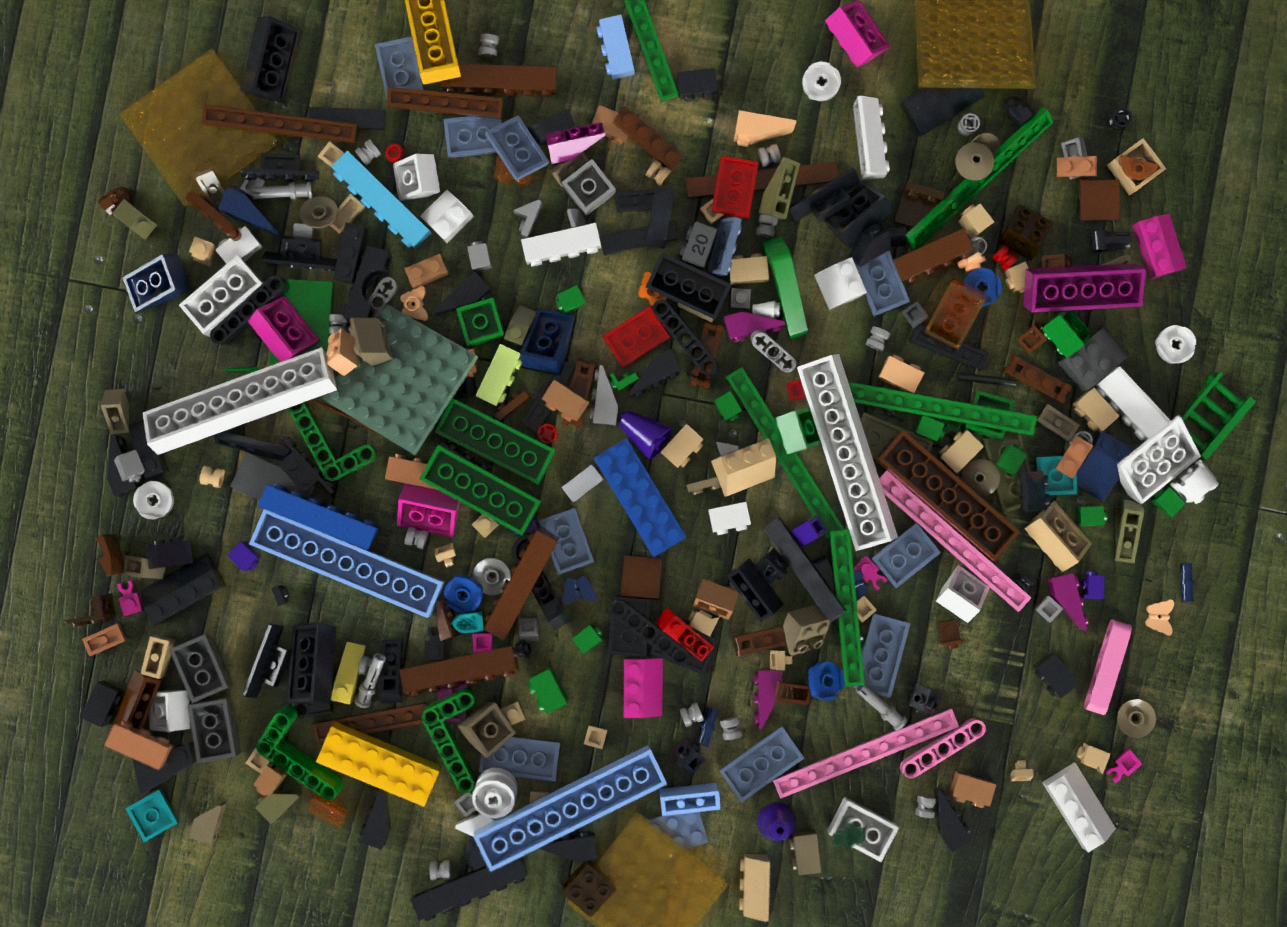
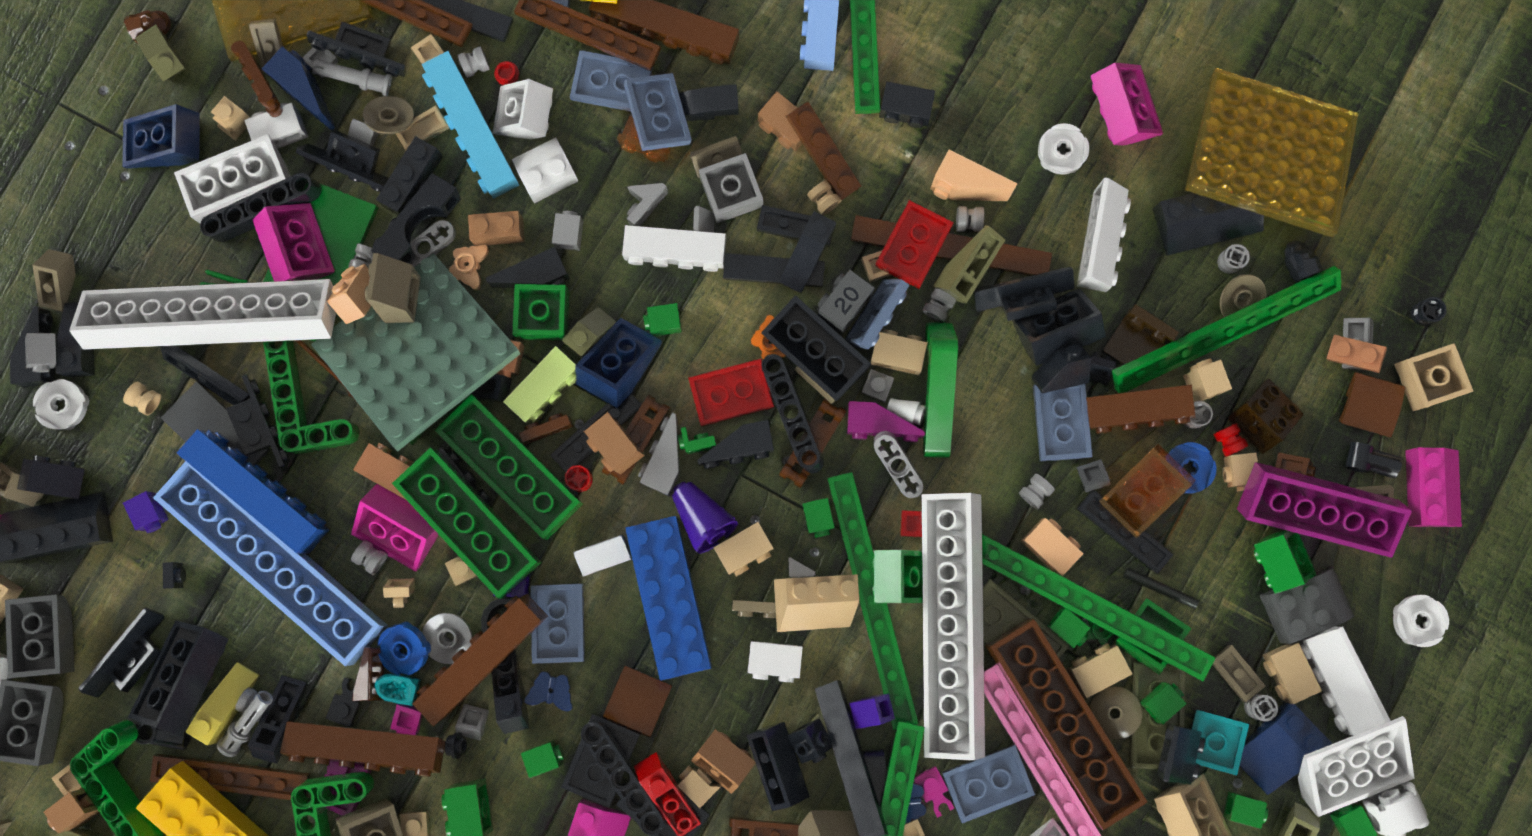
camera: 20 degrees right, 5 degrees down
magenta slope [546,122,605,164] -> none
white slope [814,257,867,310] -> none
dark tan dish [955,142,994,181] -> none
light nougat animal [957,252,986,272] -> none
reddish brown plate [1003,354,1073,404] -> none
reddish brown bracket [1017,322,1047,354] -> none
nougat plate [1055,436,1093,479] -> none
dark orange plate [1119,155,1159,180] -> none
green fence [1171,372,1256,461] -> none

